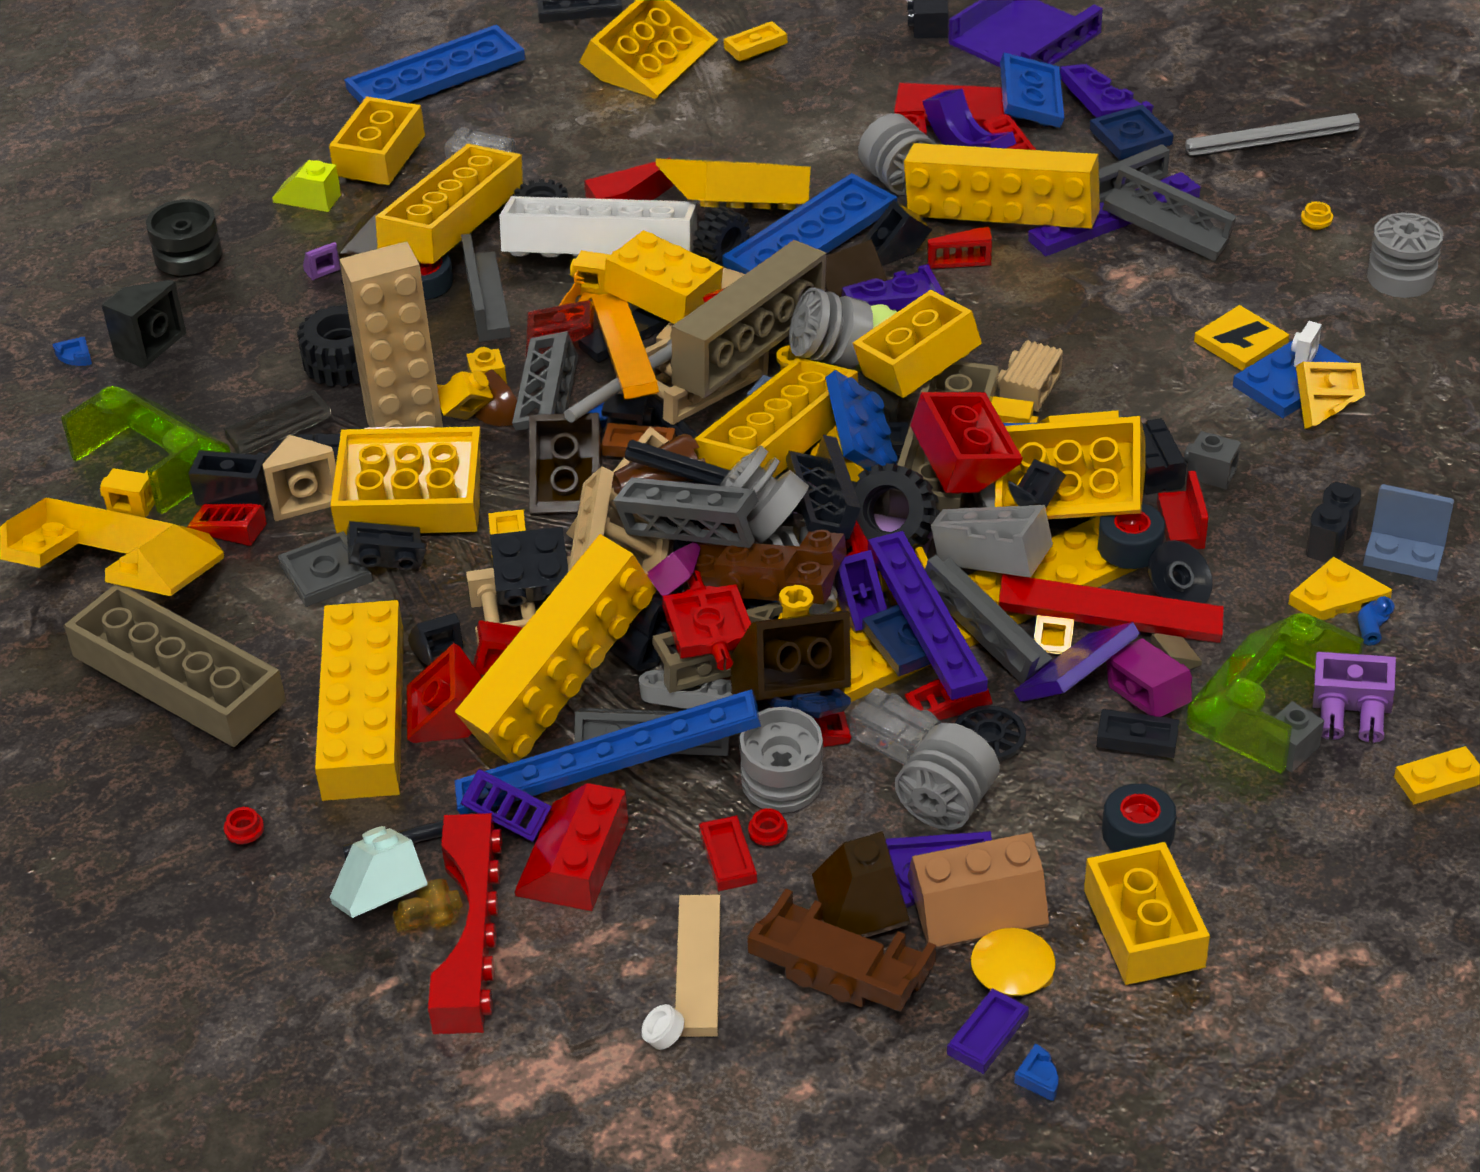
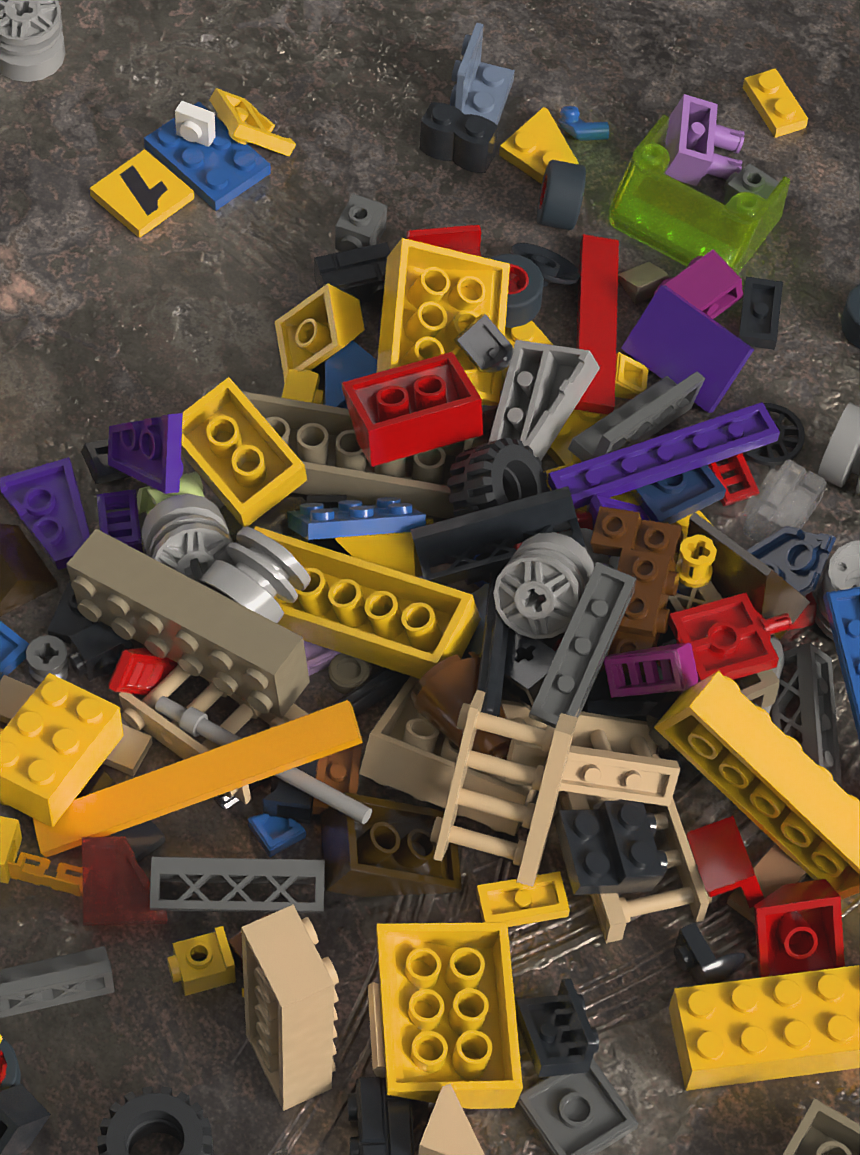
camera: 100 degrees left, 15 degrees up
tan brick [998,340,1063,412] -> none
none -> dark purple wing [108,413,183,494]
none -> light grey wheel [199,527,311,623]
none -> tan fence [430,690,578,887]
none -> black wheel [537,160,586,230]

